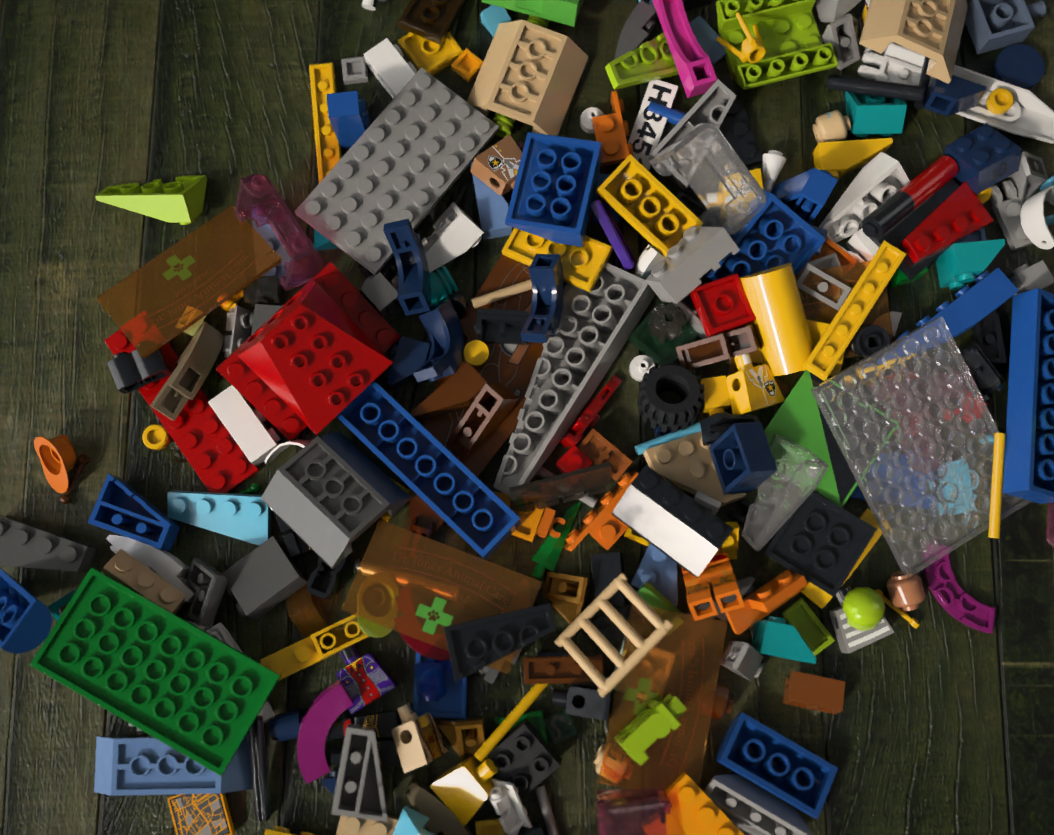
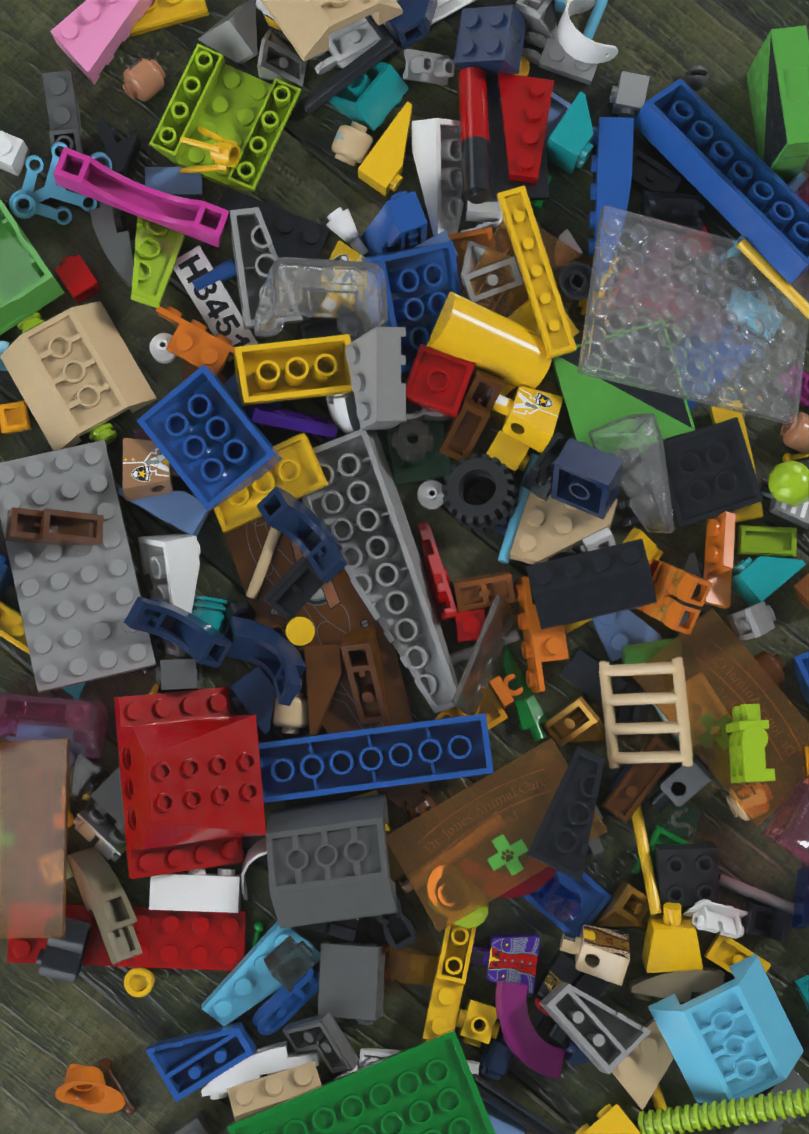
camera: 60 degrees left, 5 degrees up
none -> reddish brown slope [5,507,104,545]
none -> red brick [55,254,102,305]
none -> blue plate [253,962,320,1035]
none -> clear smoke brick [263,935,315,992]
none -> tan head [272,693,309,734]
none -> light grey hips [403,49,455,85]
none -> yellow brick [456,998,500,1047]

